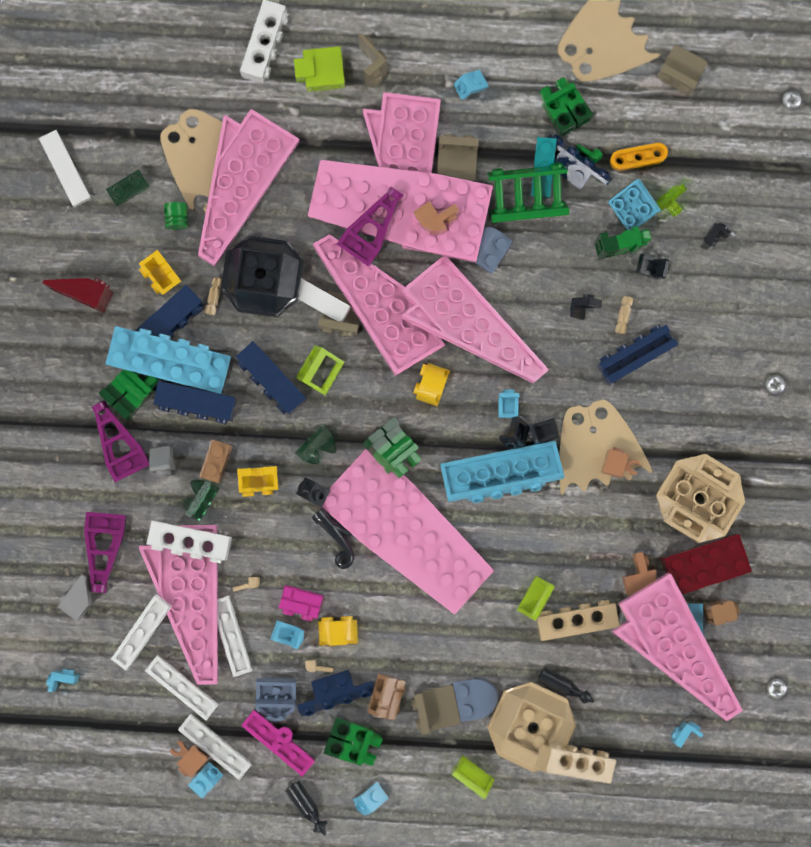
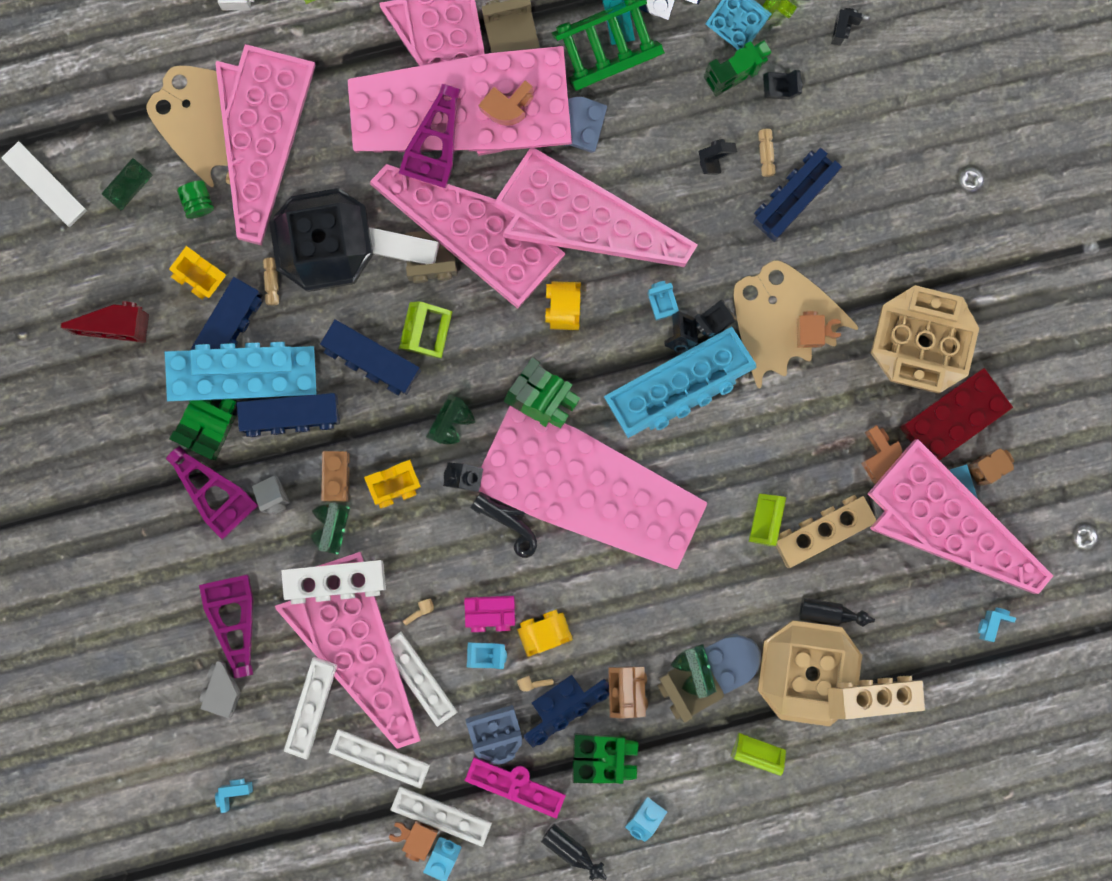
camera: 15 degrees left, 0 degrees up
none -> clear green tile [671,644,717,699]

